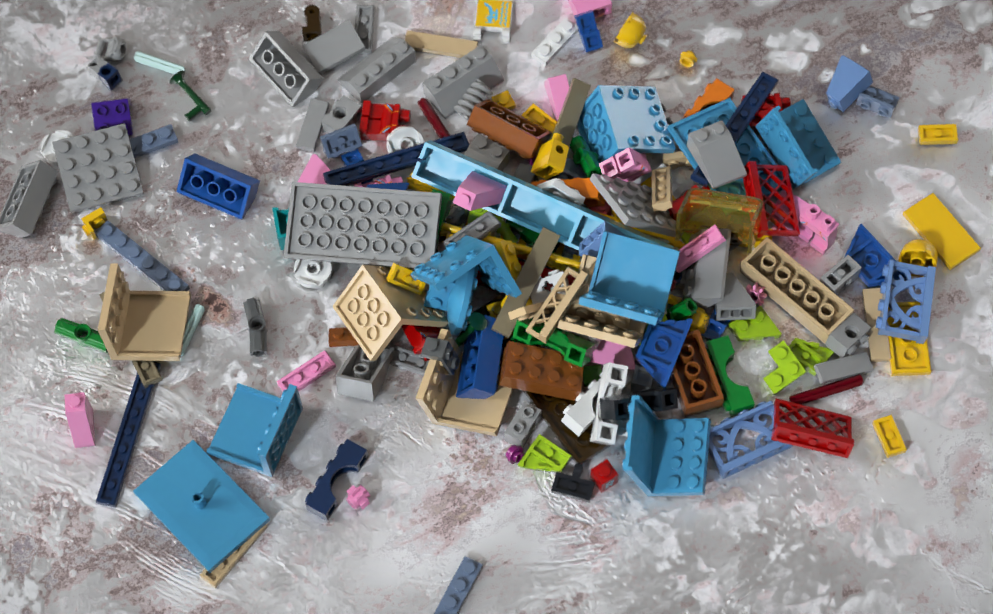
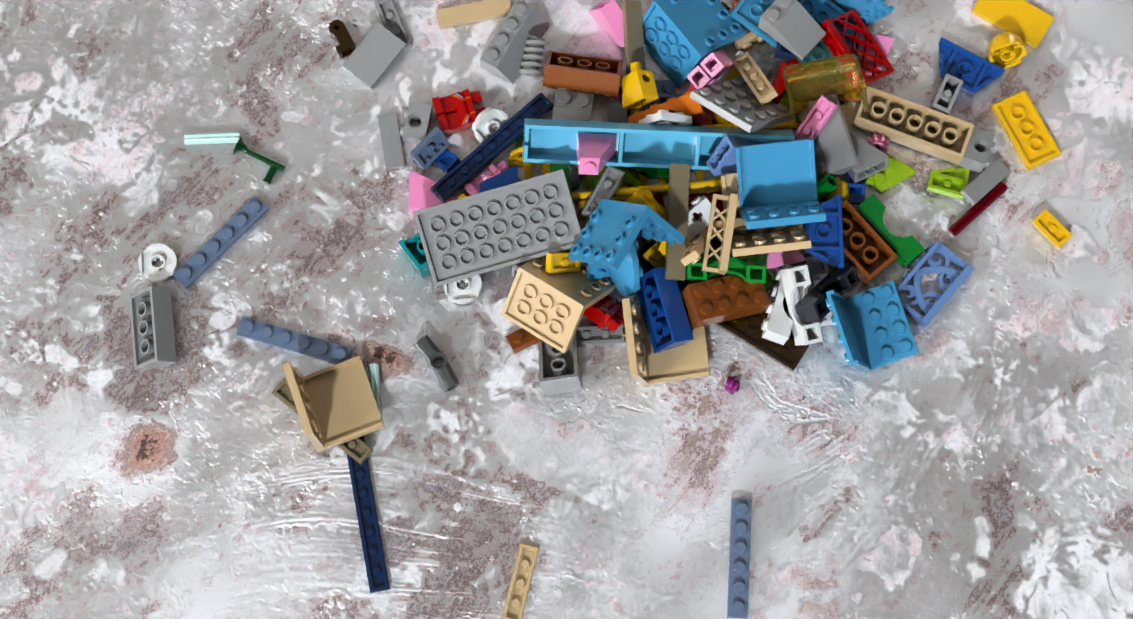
camera: 30 degrees left, 10 degrees up
light grey plate [52,123,144,213] -> none
green piece [54,318,108,353] -> none
bright pink slope [65,392,95,448] -> none
yellow bracket [81,207,107,240] -> none
dark blue leg [86,57,122,91] -> none
dark purple bracket [91,98,133,136] -> none
light grey piece [94,37,126,61] -> none
dark azure piece [133,440,270,573] -> none
blue slope [176,153,260,220] -> none
dark azure bracket [206,383,303,477] -> none
light grey slope [248,31,324,107] -> none
bright pink tile [277,350,336,391] -> none
dark blue arch [305,439,369,521] -> none
light grey slope [337,37,416,104] -> none
bright pink gear [346,485,370,510] -> none
dark red axle [417,98,451,138] -> none
dark grey bracket [421,337,460,375] -> none
dark green piece [455,312,487,348] -> none
yellow plate [491,90,516,110] -> none
light grey brick [504,401,542,447] -> none
lime wing [517,434,572,473] -> none
yellow plate [521,103,557,139] -> none
black plate [551,463,595,503] -> none
green piece [570,135,602,178] -> none
red brick [590,459,619,493] -> none
lime plate [763,340,807,395] -> none
red fence [771,398,854,458] -> none
bright pink hips [799,204,839,255] -> none
tan tile [862,288,891,362] -> none
medium blue fence [876,259,936,344] -> none

